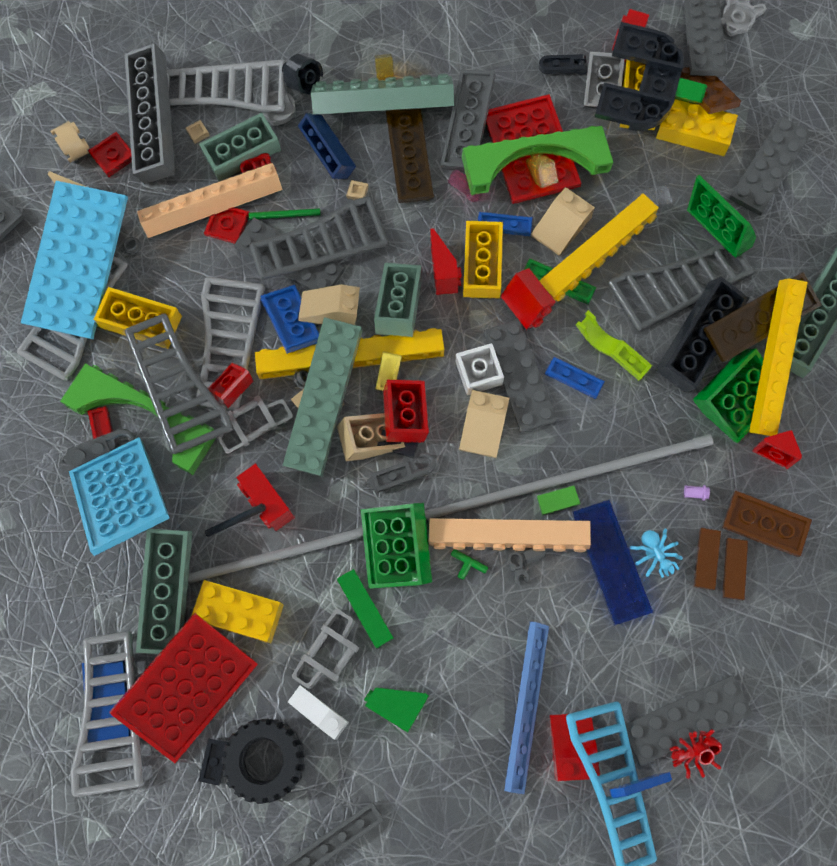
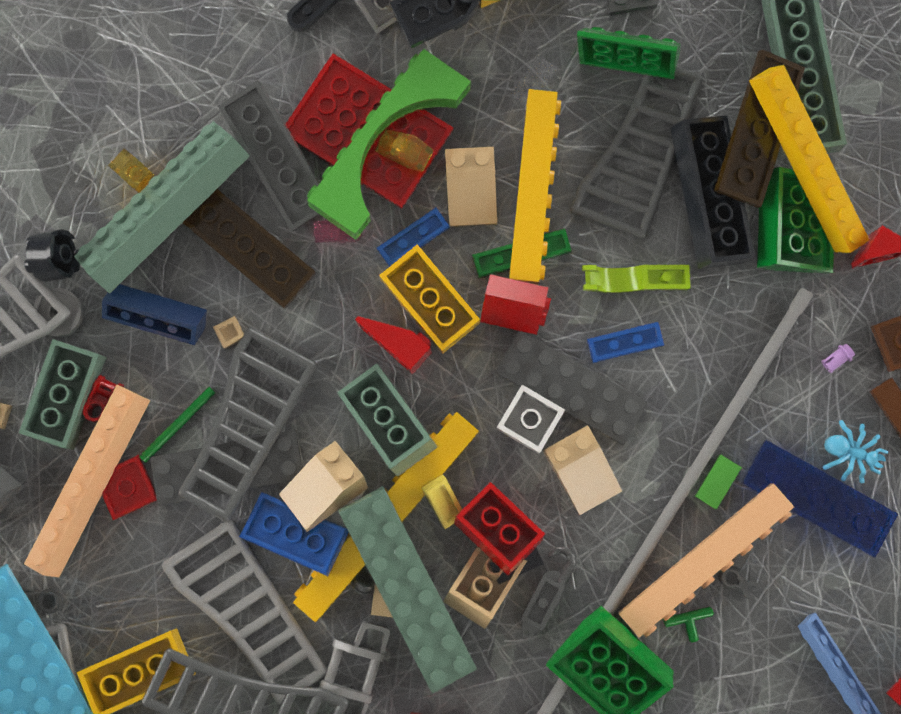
camera: 40 degrees left, 10 degrees up
red slope [208,363,254,408] -> none

